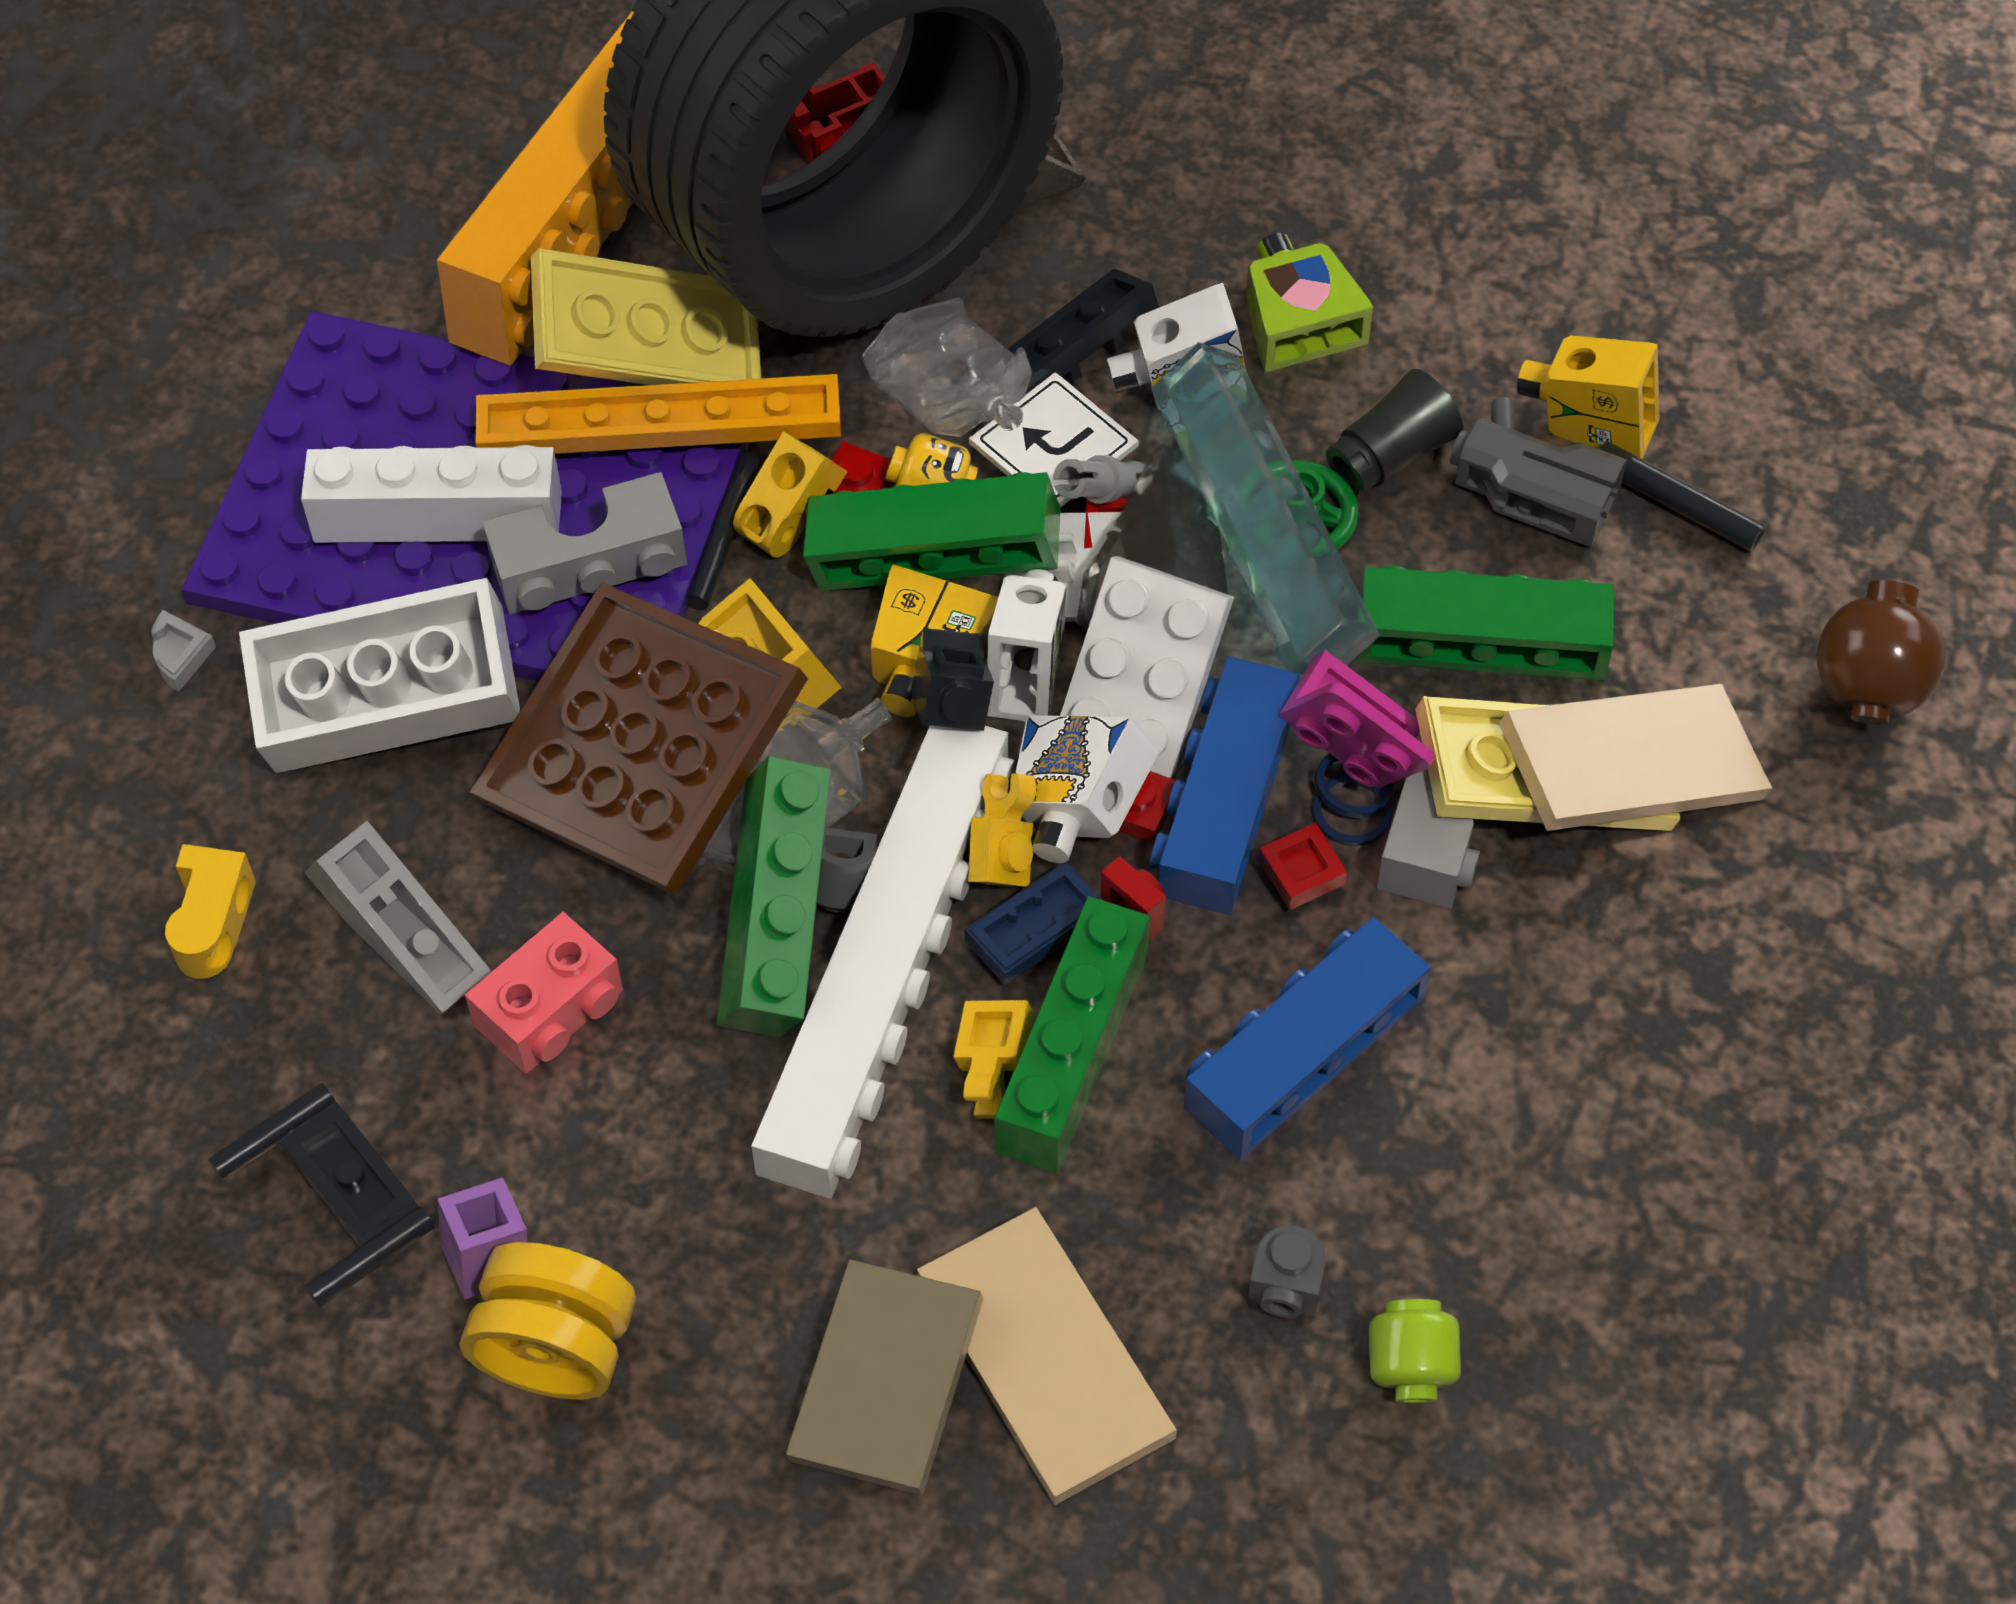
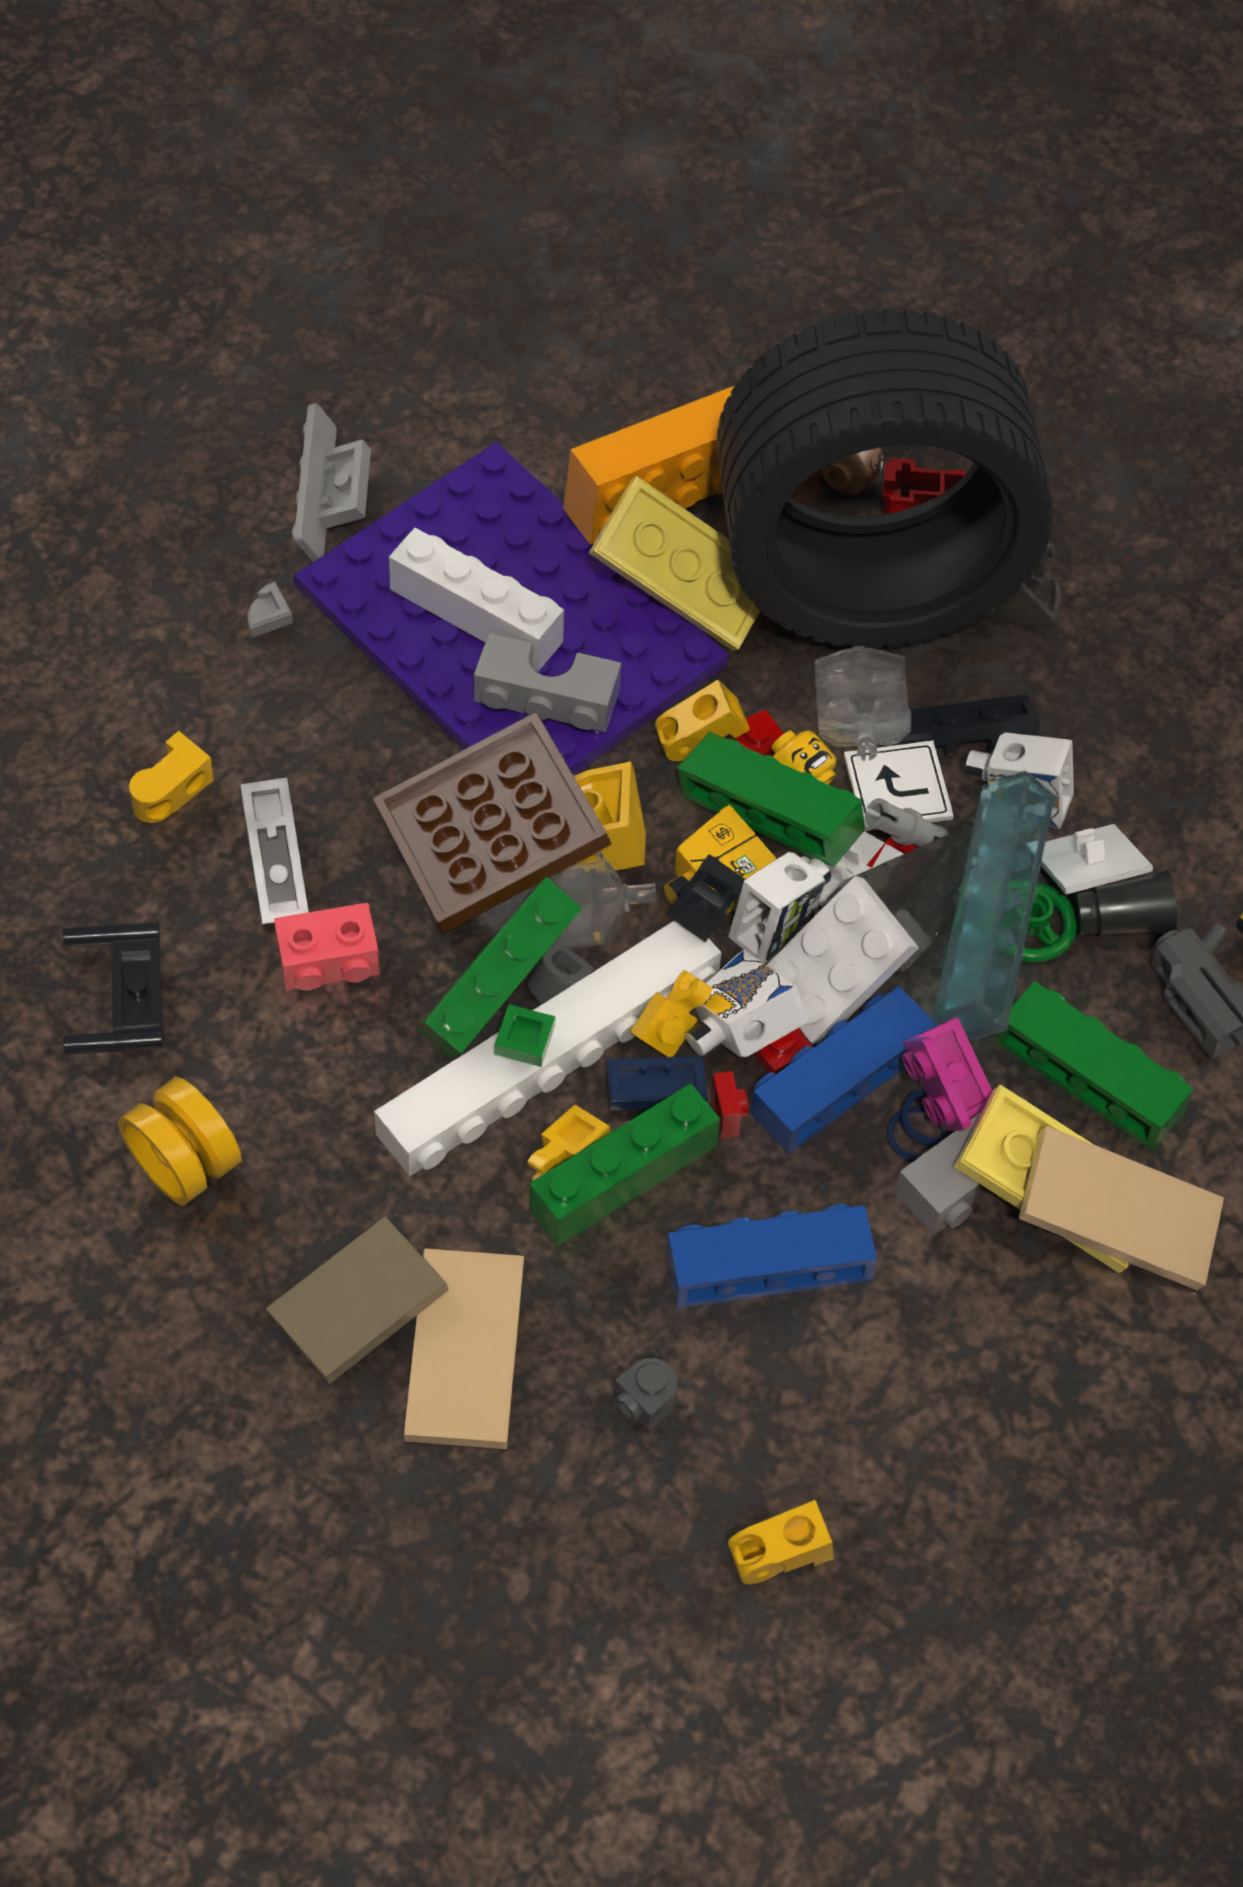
camera: 30 degrees right, 0 degrees up
white brick [239,578,520,773] -> none
medium lavender brick [437,1177,528,1300] -> none
light orange plate [476,374,841,454] -> none
black bar [686,452,761,610] -> none
lime torso [1246,233,1373,373] -> none
red plate [1258,822,1348,910] -> none
lime head [1369,1299,1461,1403] -> none
none -> light grey bracket [292,403,371,562]
none -> green plate [494,1004,556,1067]
none -> yellow leg [727,1500,834,1585]
none -> white piece [1029,824,1153,894]

